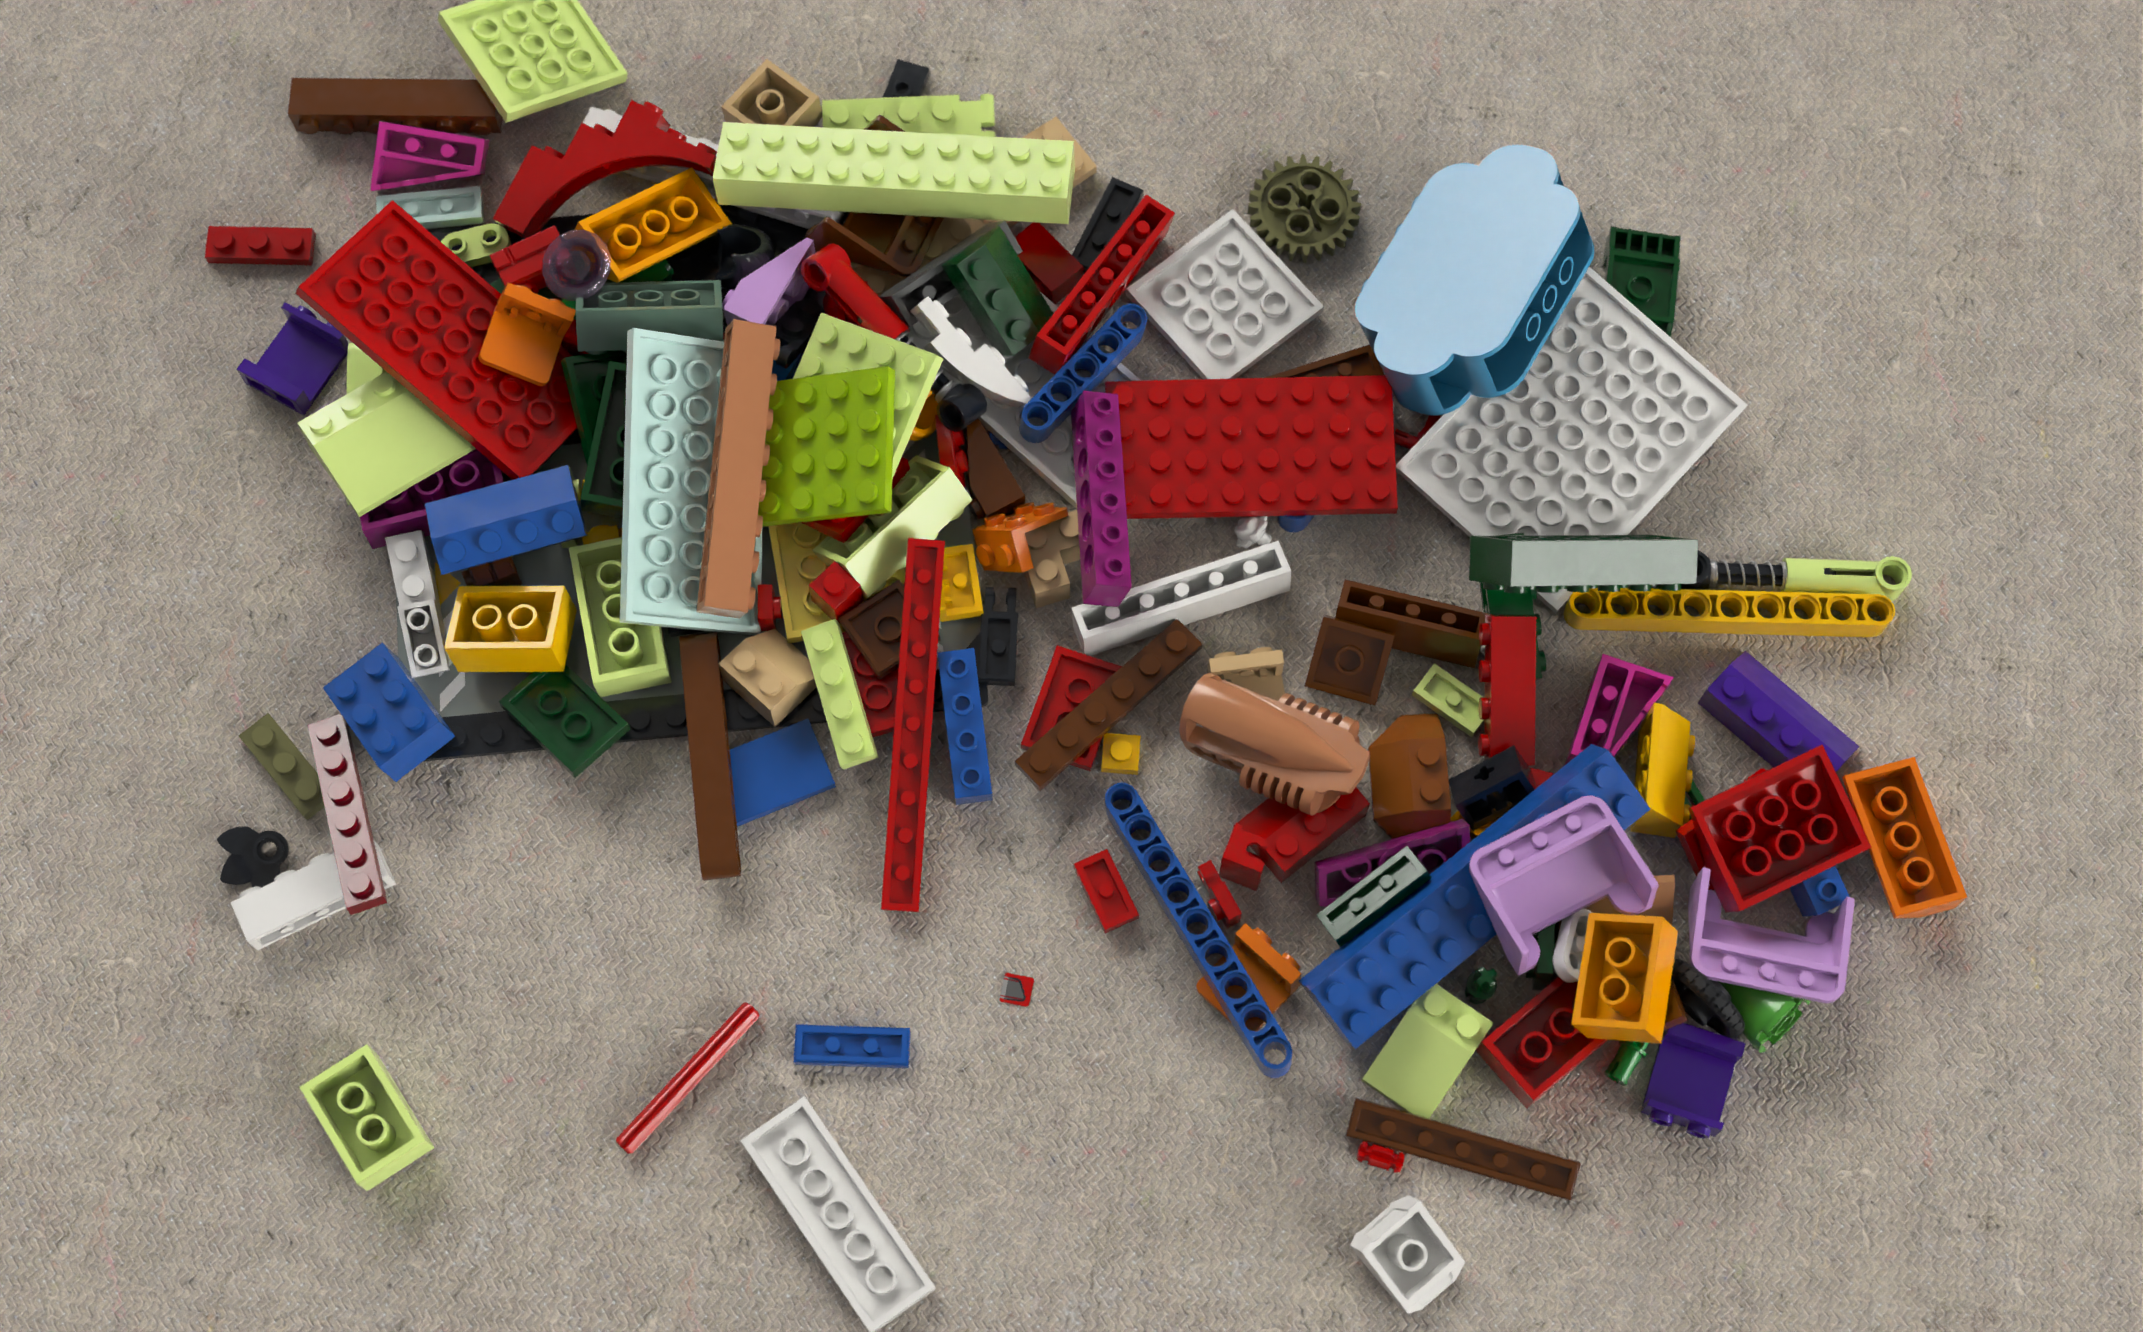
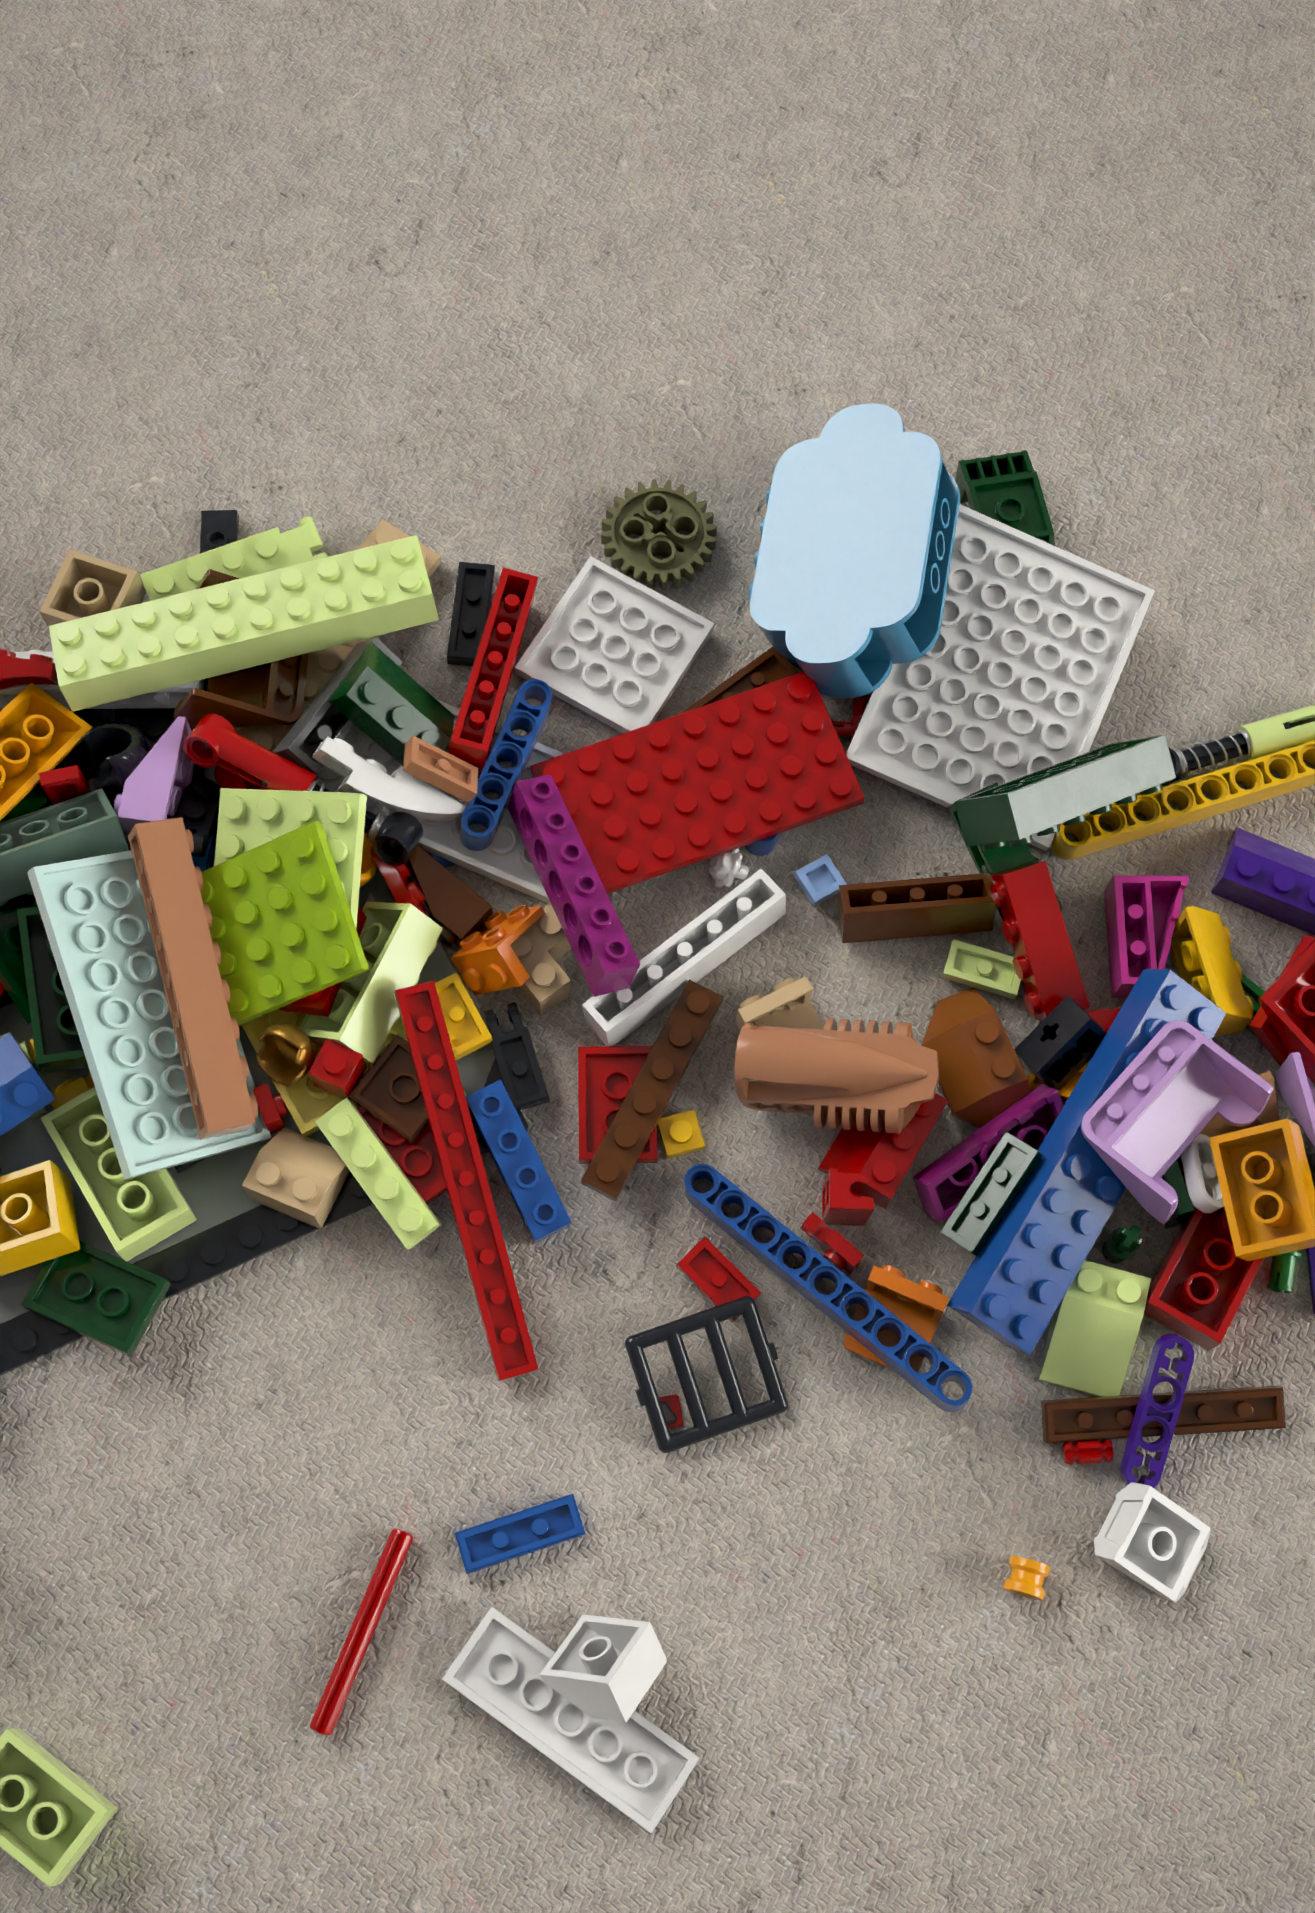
camera: 25 degrees left, 0 degrees up
reddish brown beam [679,632,741,881] -> none
blue tile [730,719,836,827] -> none
red brick [1015,222,1083,305] -> none
reddish brown plate [1305,614,1395,706] -> none
none -> red tile [39,765,92,805]
none -> pearl gold hair [256,1022,315,1087]
none -> nougat plate [403,735,478,803]
none -> white slope [540,1614,667,1723]
none -> black bar [625,1296,788,1453]
none -> light blue plate [794,854,847,907]
none -> light orange wheel [1003,1555,1051,1601]
none -> dark purple beam [1120,1333,1195,1488]

